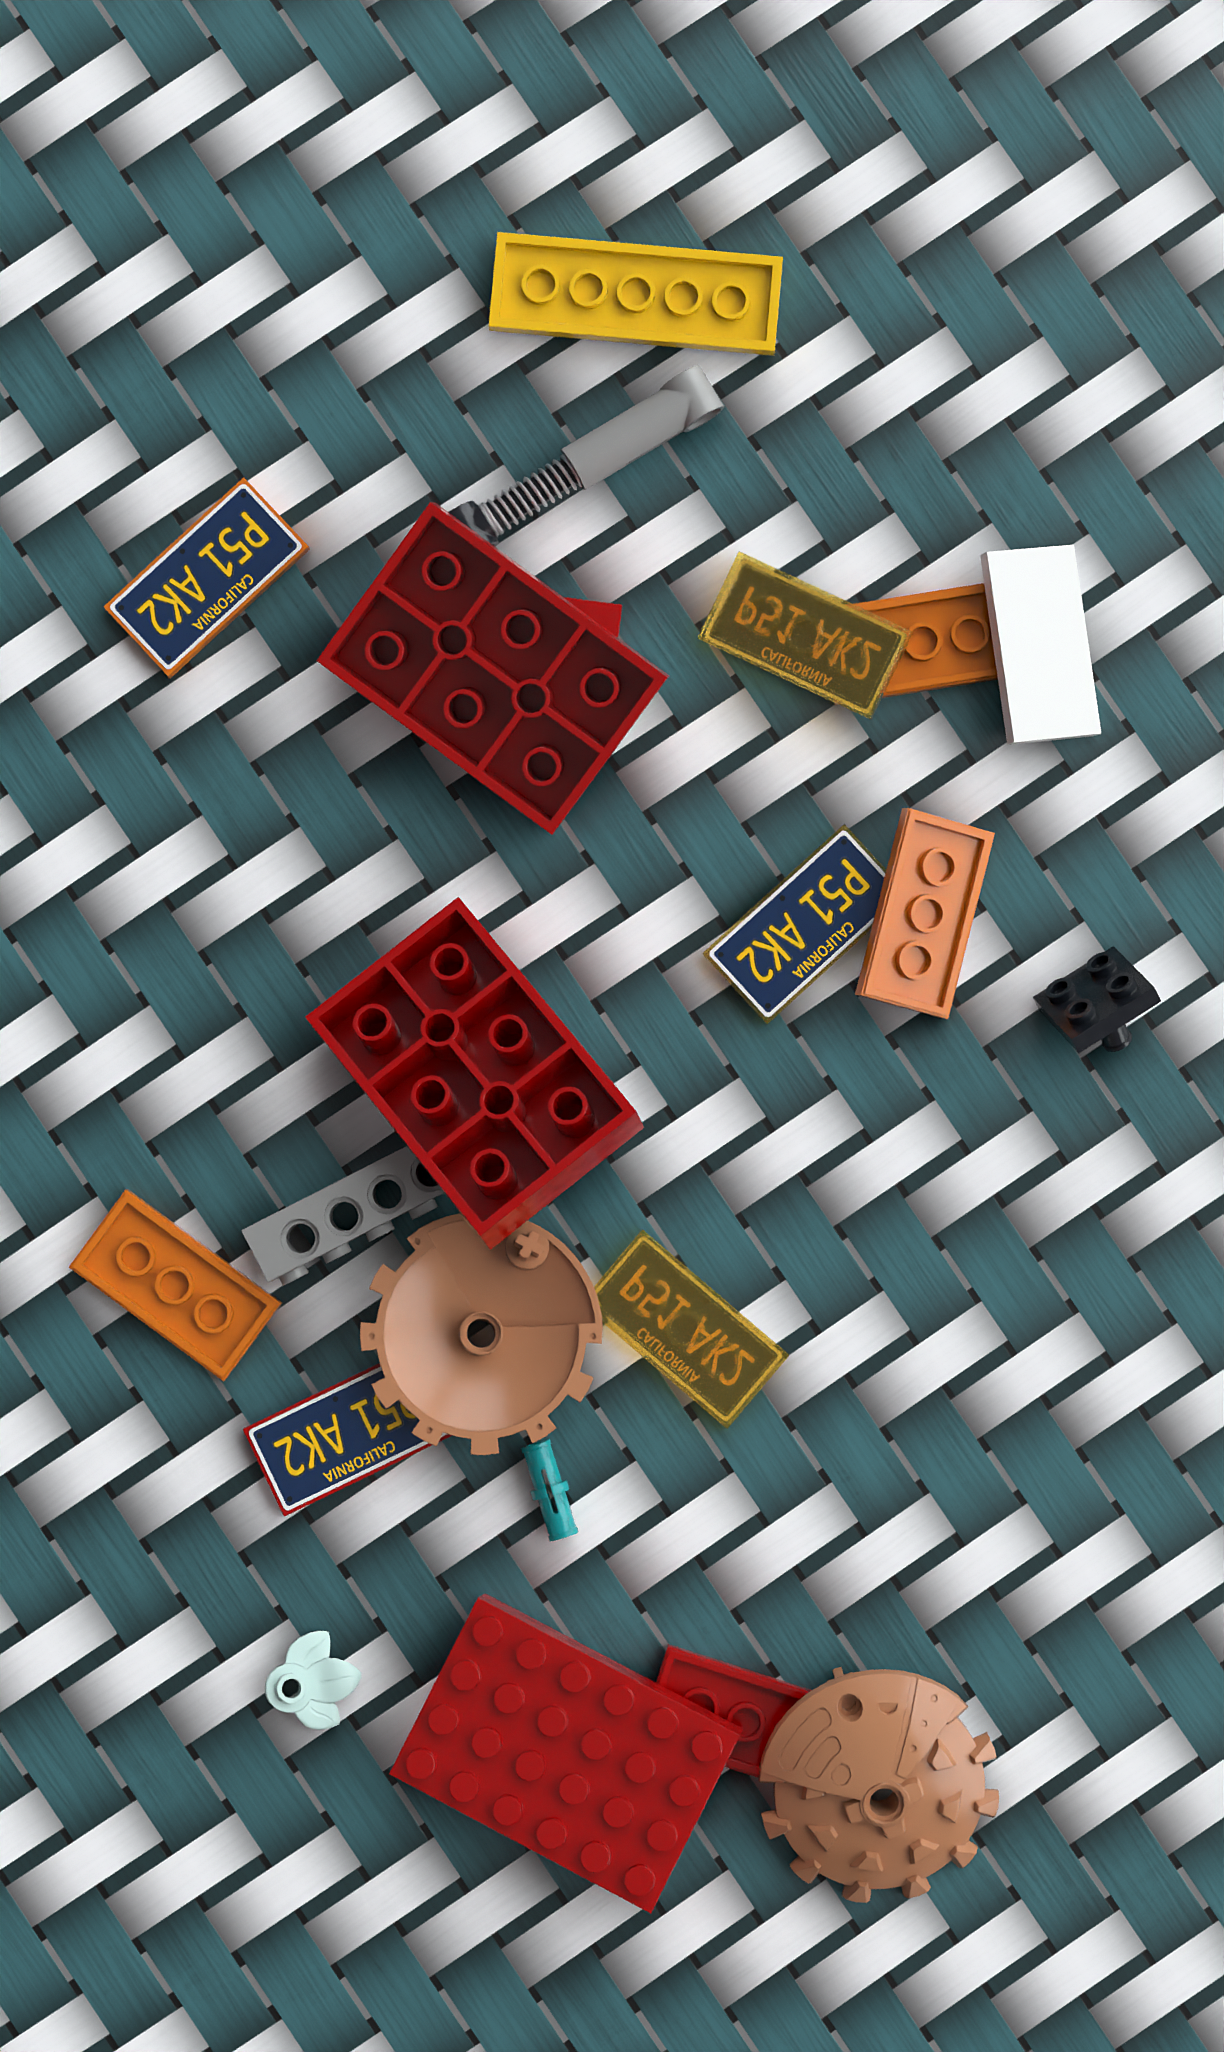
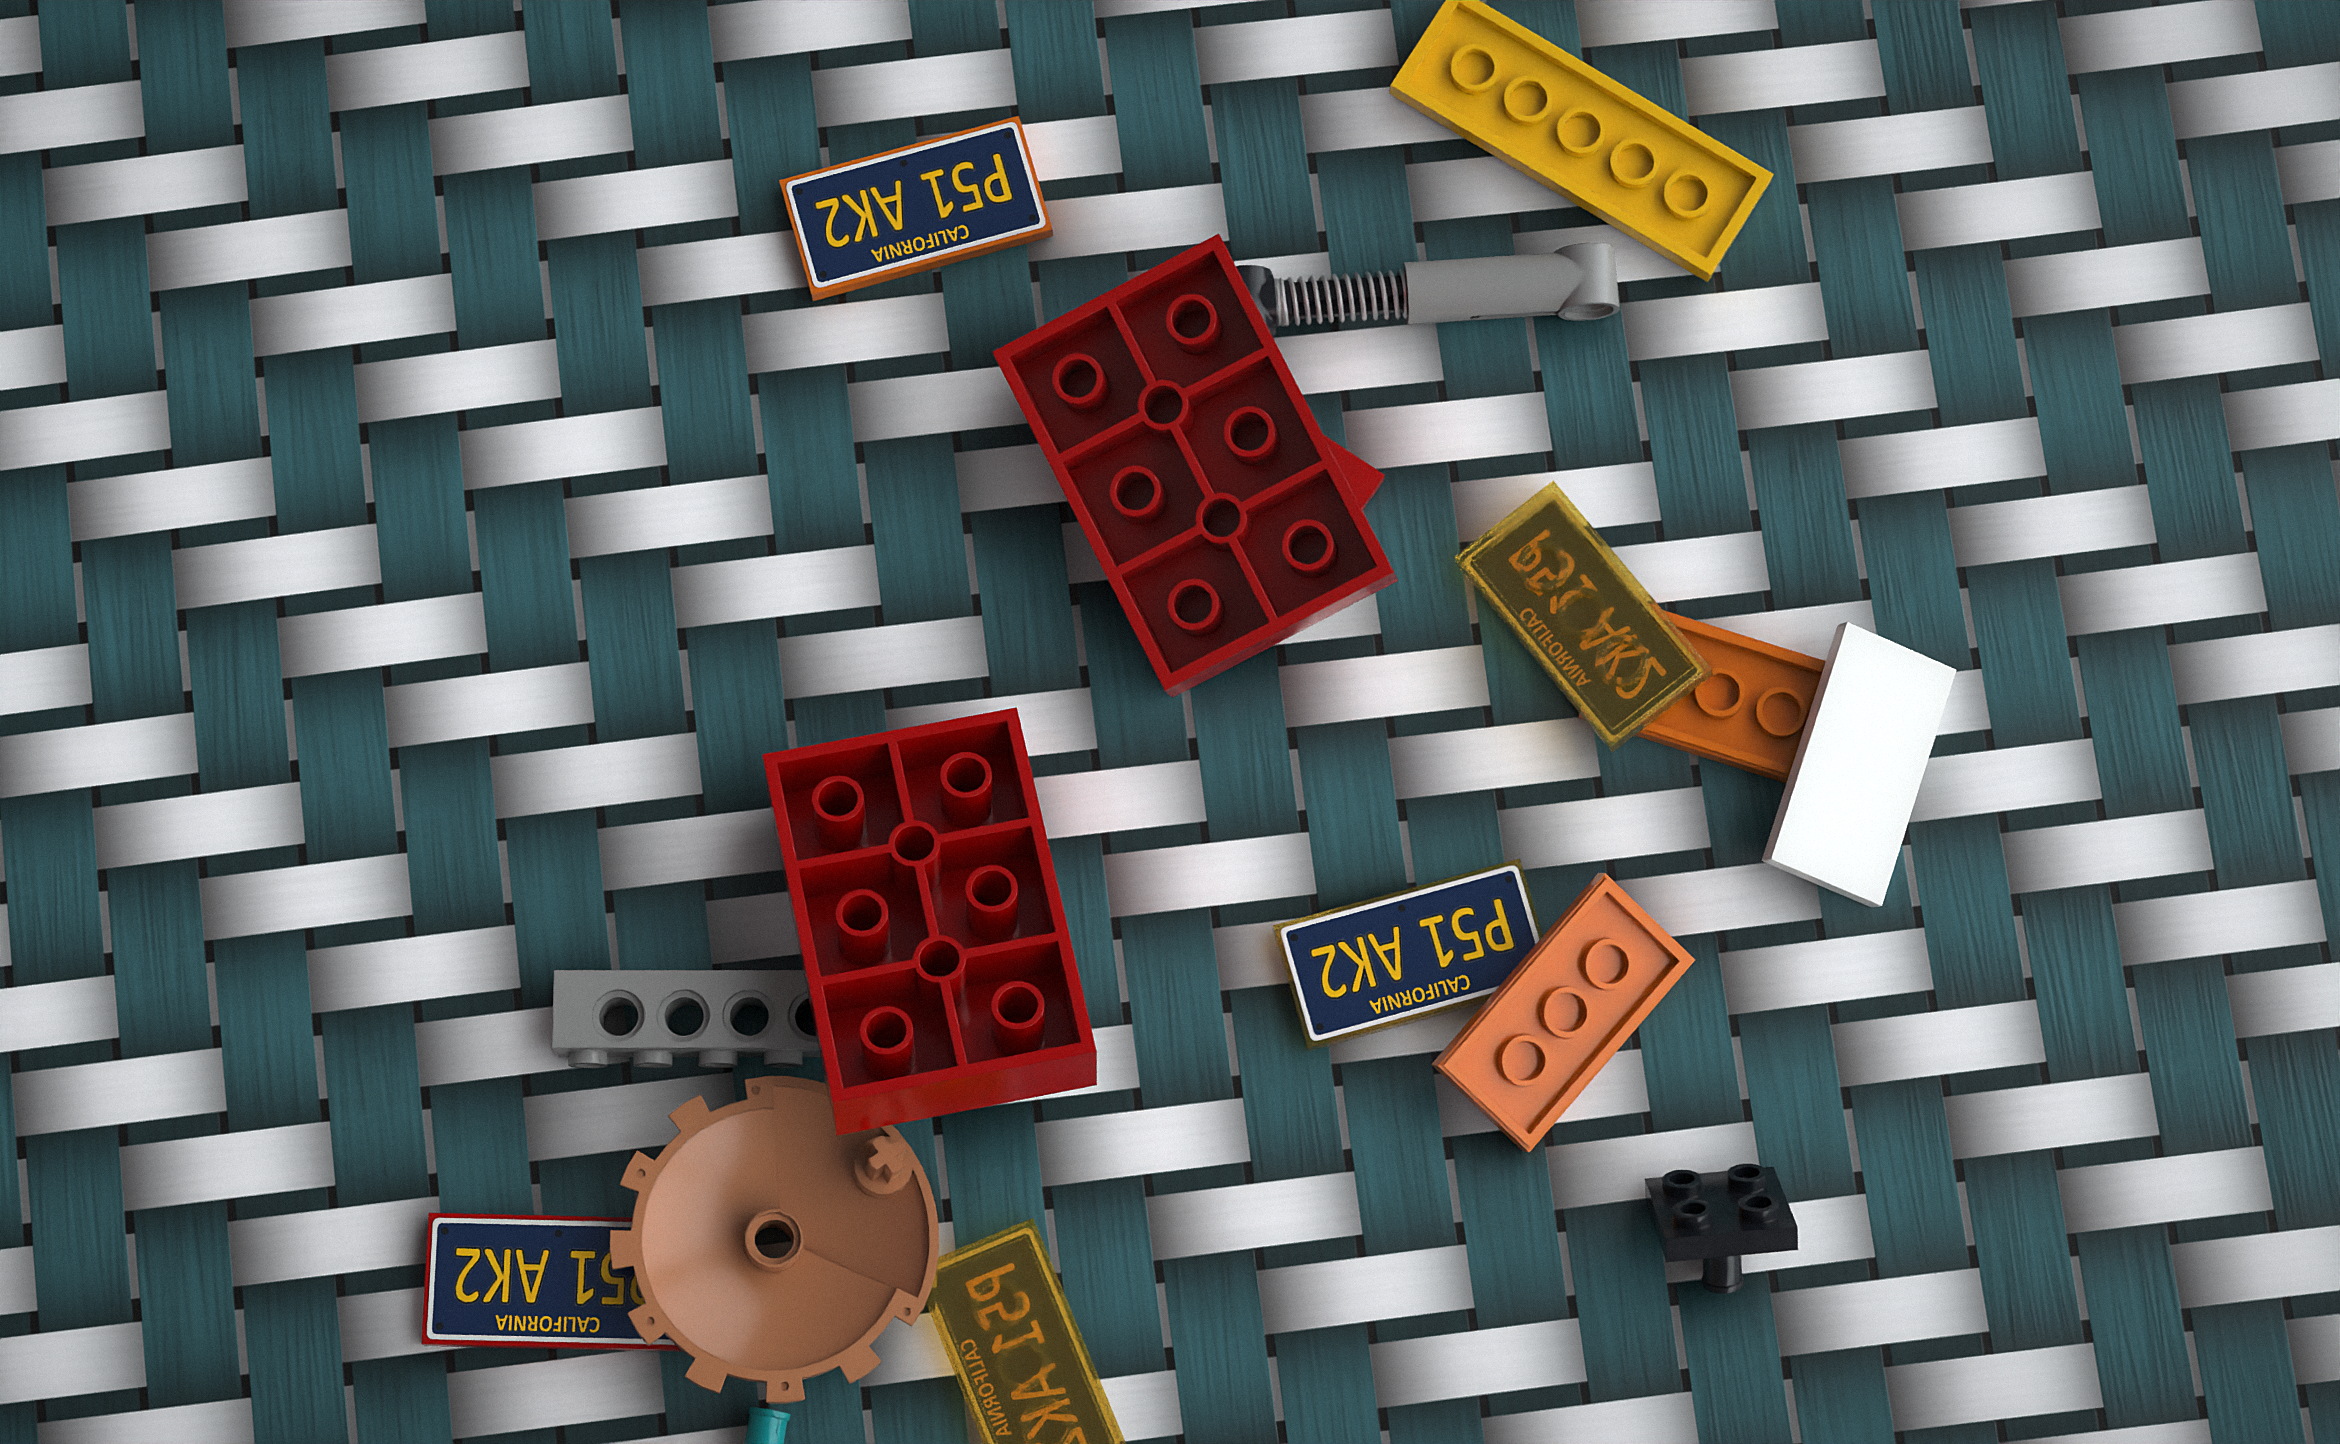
camera: 15 degrees right, 10 degrees down
orange tile [69,1189,282,1381] -> none

